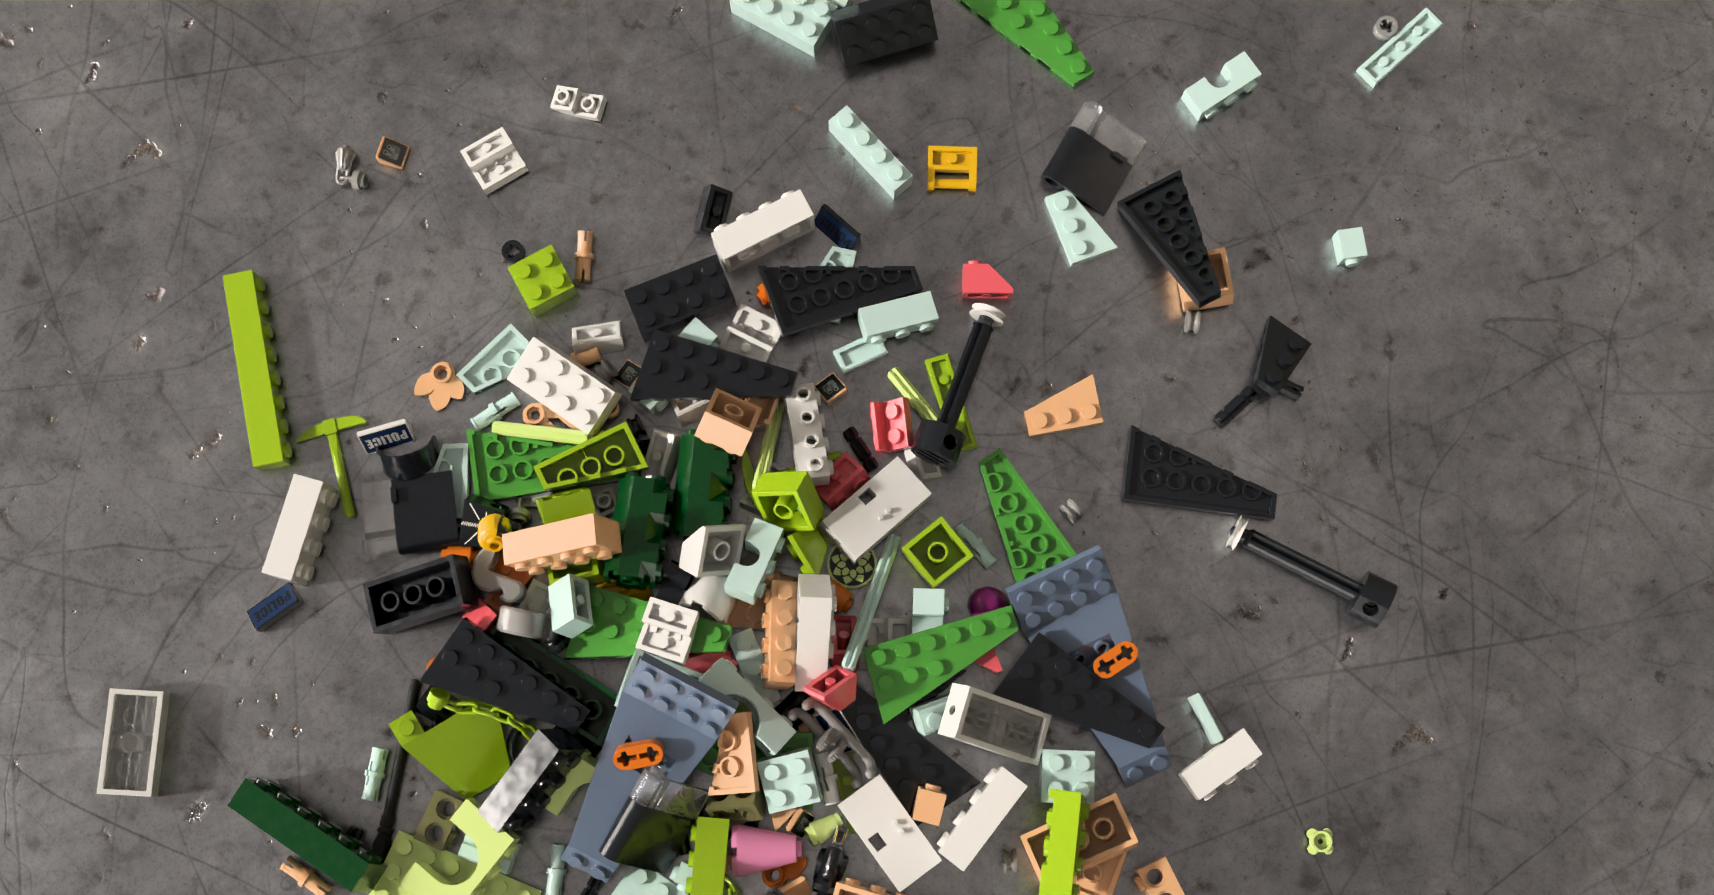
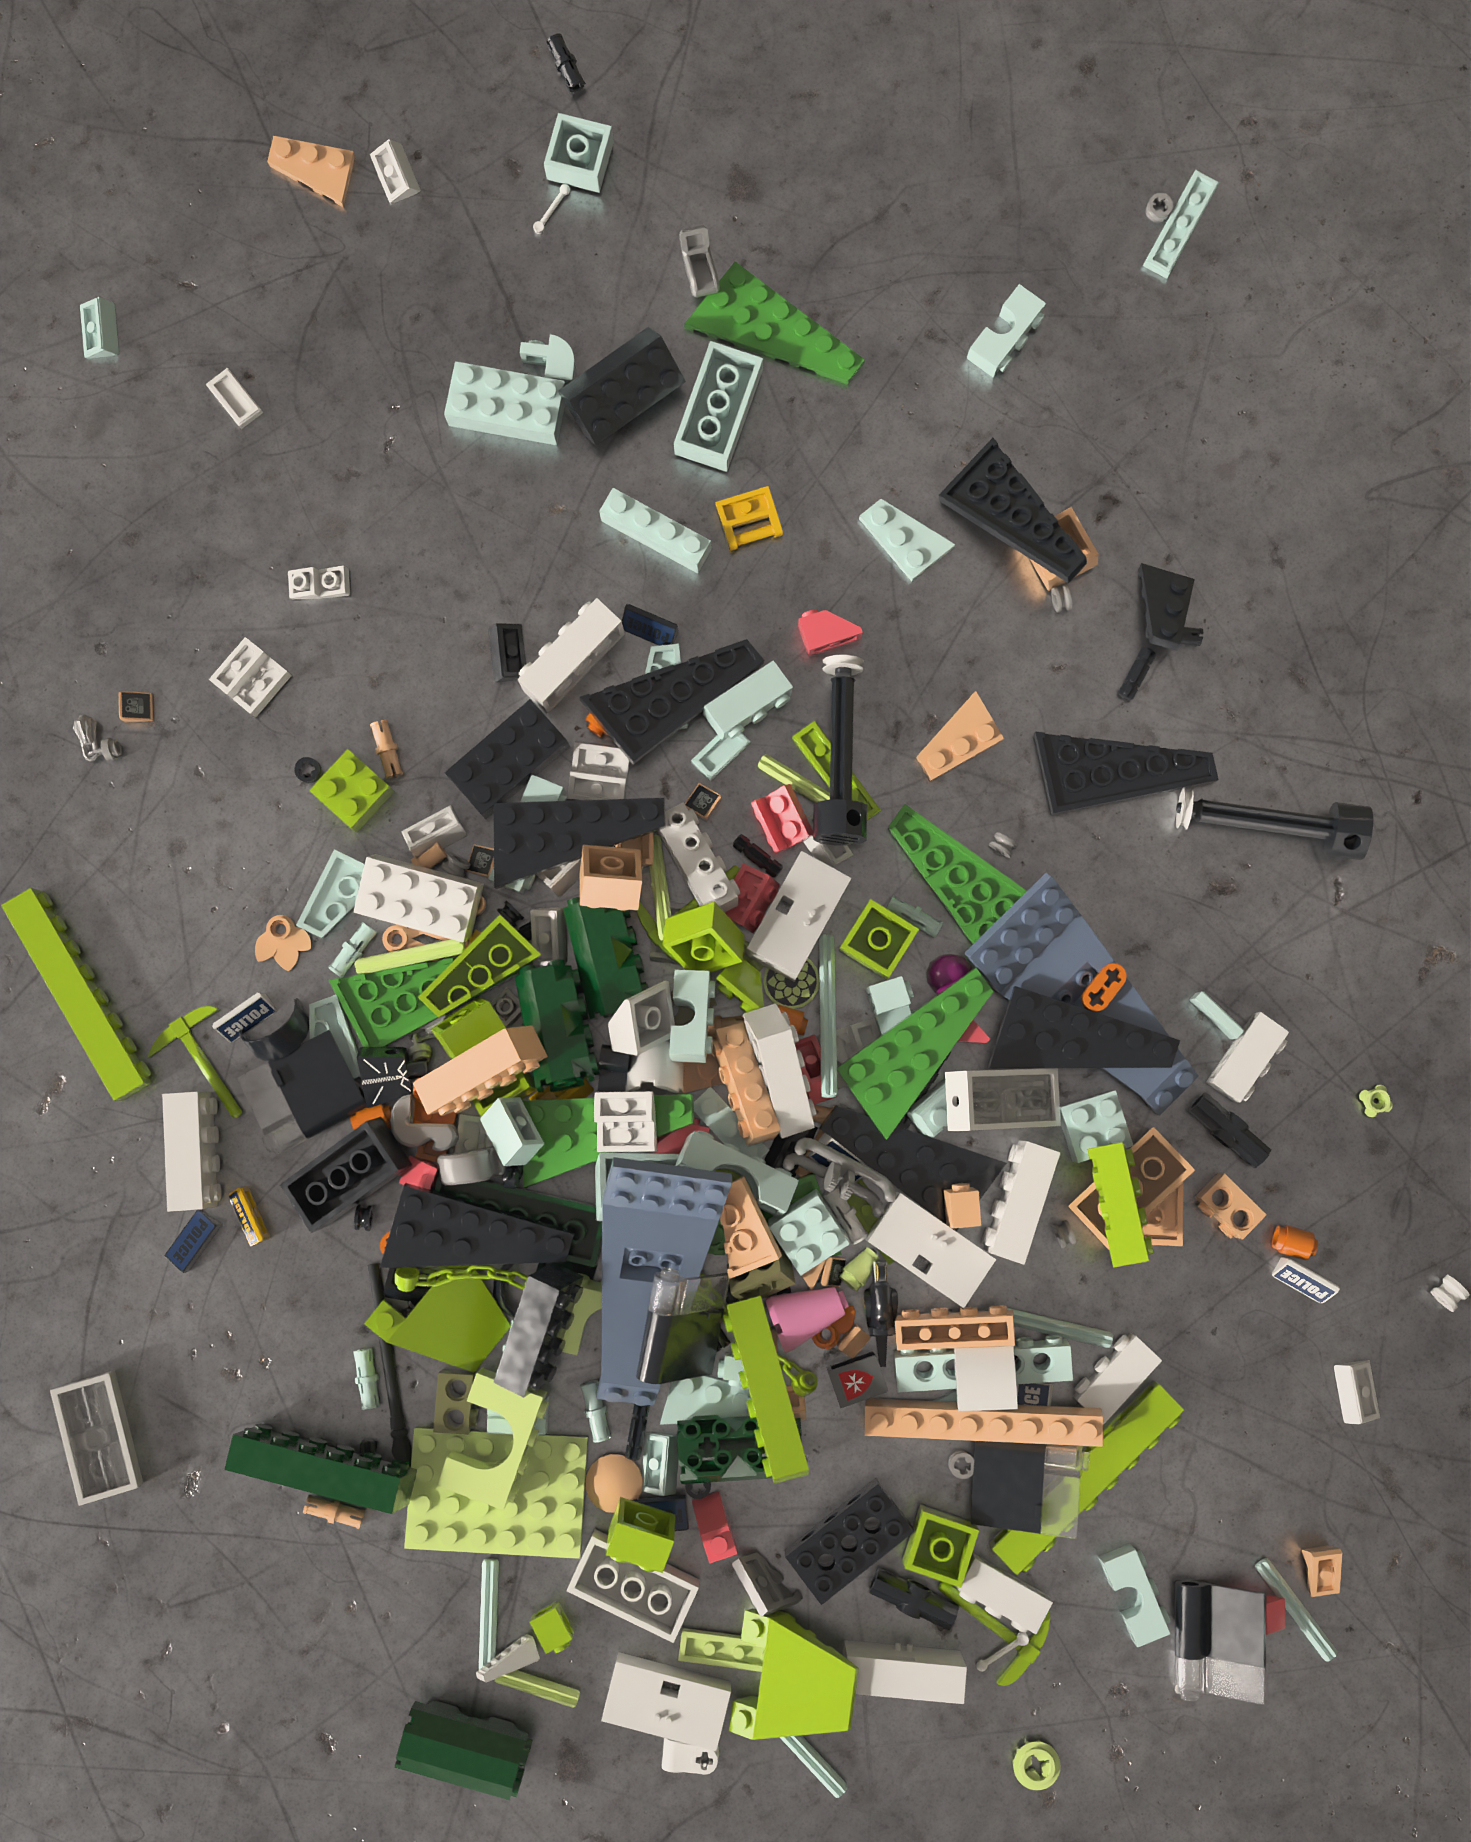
camera: 20 degrees left, 5 degrees up
yellow head [478,513,512,552] -> none
orange beam [613,738,664,770] -> none
coral slope [803,664,857,712] -> none
black door [1041,101,1147,215] -> none
light aqua brick [1332,227,1368,267] -> none
none -> yellow slope [229,1186,270,1246]
none -> black bush [354,1204,374,1231]
none -> light aqua brick [674,341,763,472]
none -> black piece [1188,1092,1272,1168]

